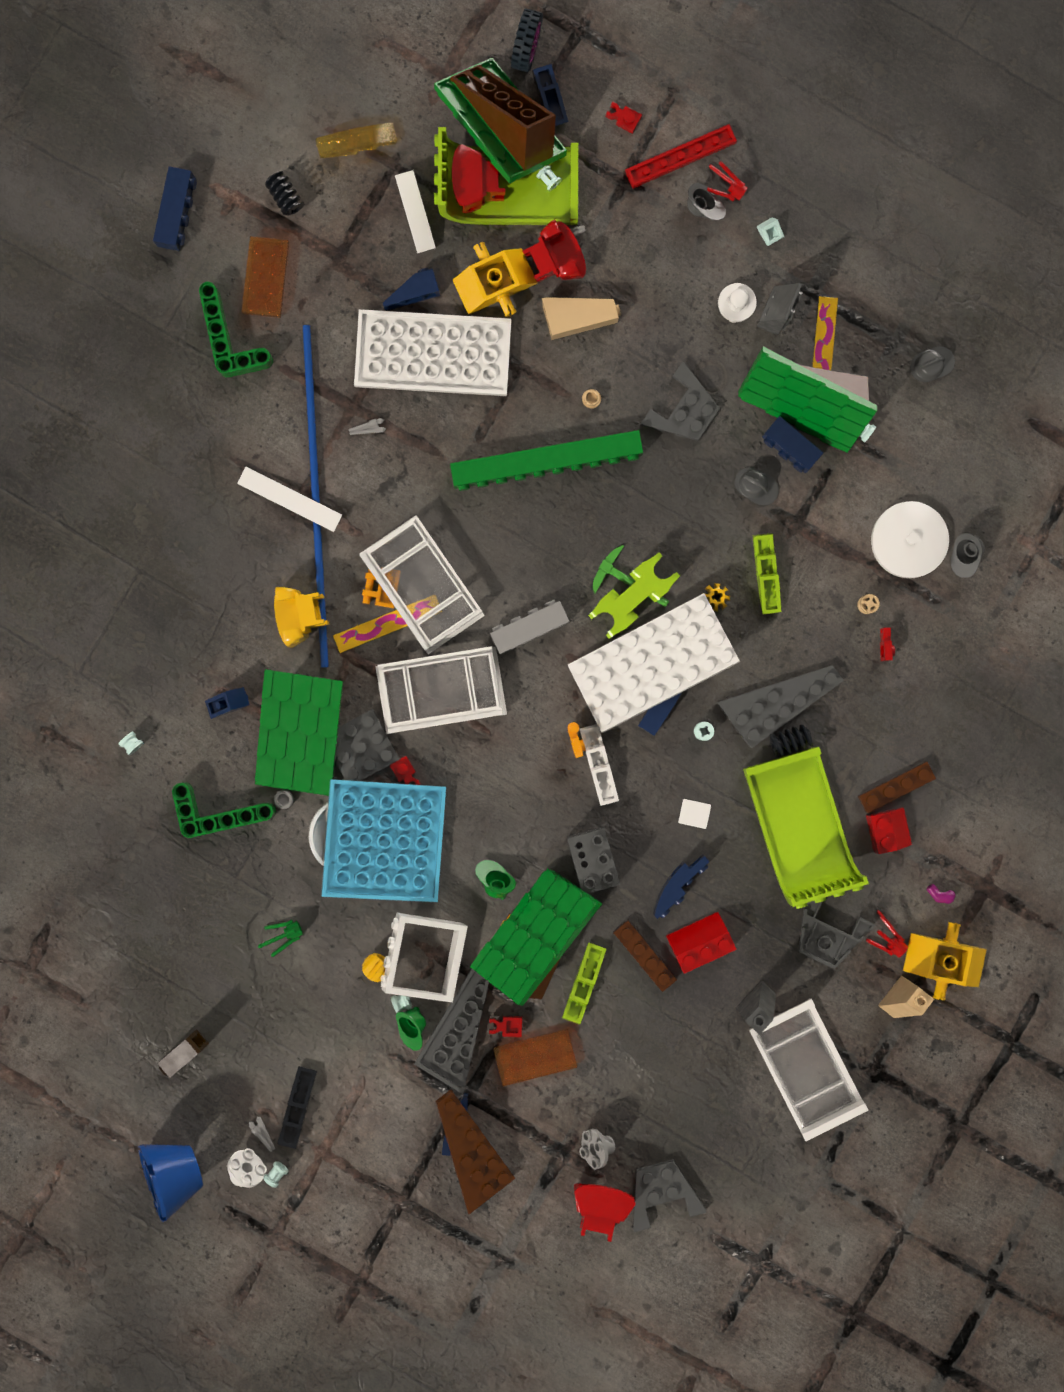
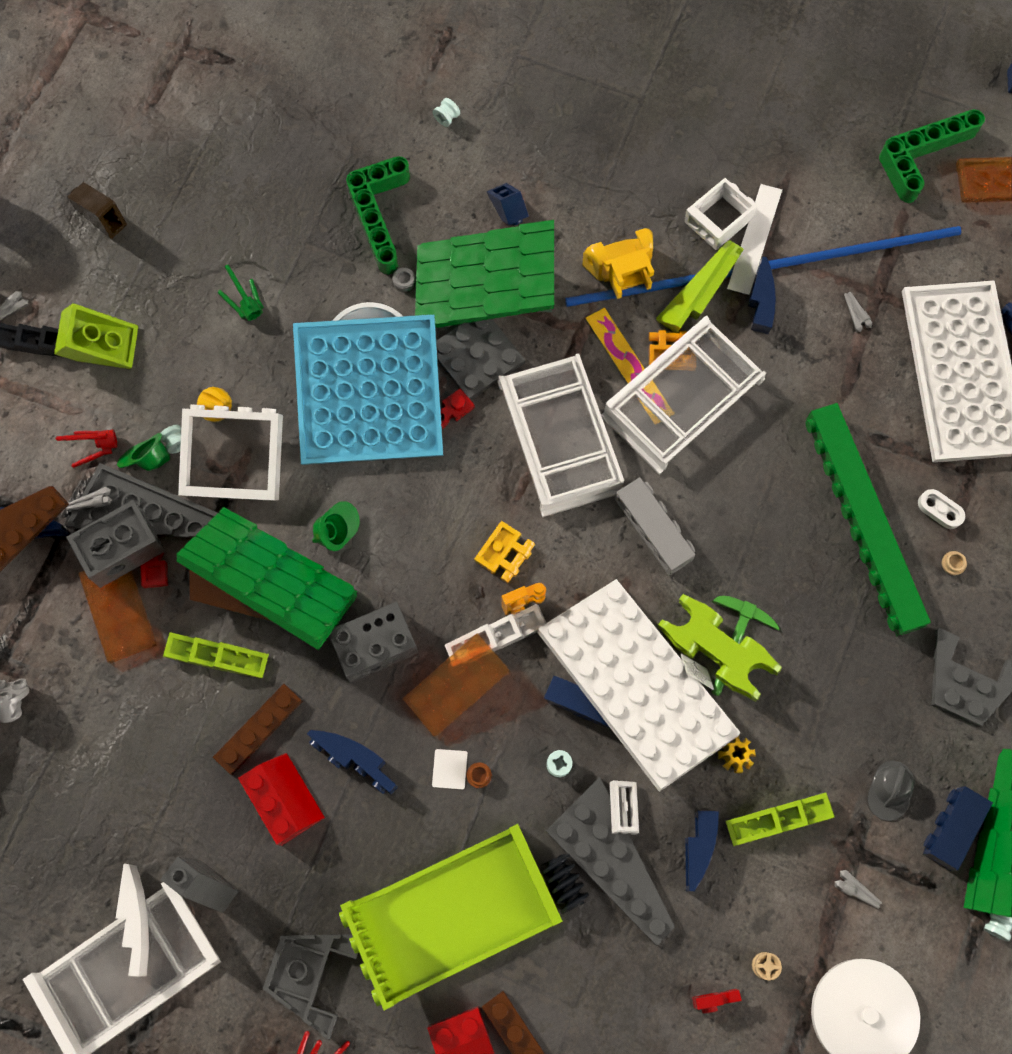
camera: 80 degrees right, 15 degrees down
none -> lime slope [54,303,139,369]
none -> red plant [55,429,118,468]
none -> light grey piece [66,487,112,511]
none -> dark grey piece [67,500,166,588]
none -> white slope [116,864,149,977]
none -> clear orange plate [403,633,510,737]
none -> dark orange plate [467,762,492,788]
none -> yellow plate [474,520,535,583]
none -> white tile [610,780,639,835]
none -> lime wedge [656,241,744,333]
none -> white sticker [681,654,714,690]
none -> white window [685,178,757,250]
none -> dark blue slope [685,811,719,891]
none -> dark blue slope [748,257,776,334]
none -> light grey piece [834,870,882,909]
none -> white plate [918,489,965,529]

